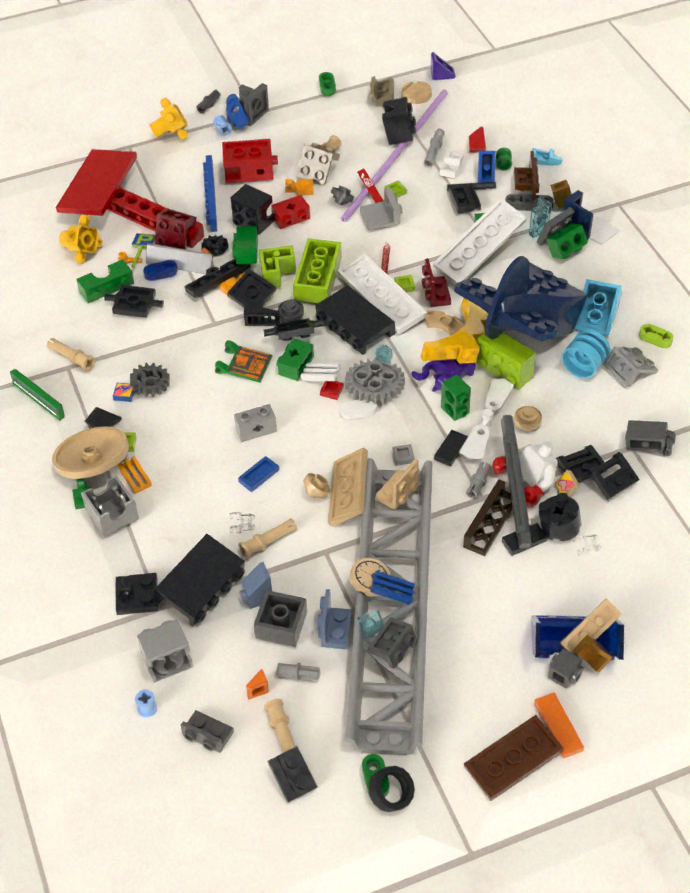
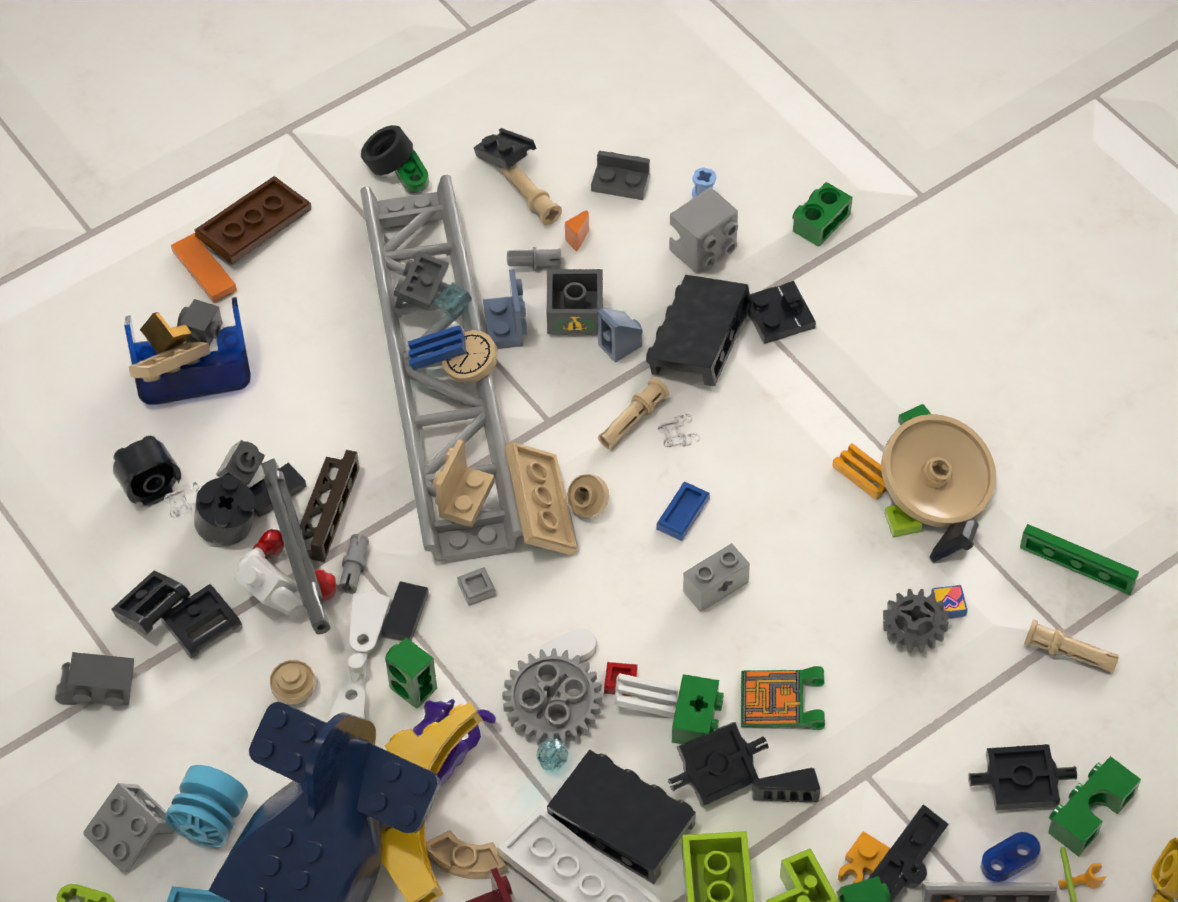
camera: 165 degrees right, 5 degrees up
light grey piece [81,475,139,537] -> none
black hinge [227,269,276,308] -> none
dark grey plate [278,300,304,322] -> none
tile [555,470,580,496] -> none
none -> black brick [113,435,181,506]
none -> dark grey brick [216,440,265,485]
none -> green brick [792,182,853,247]

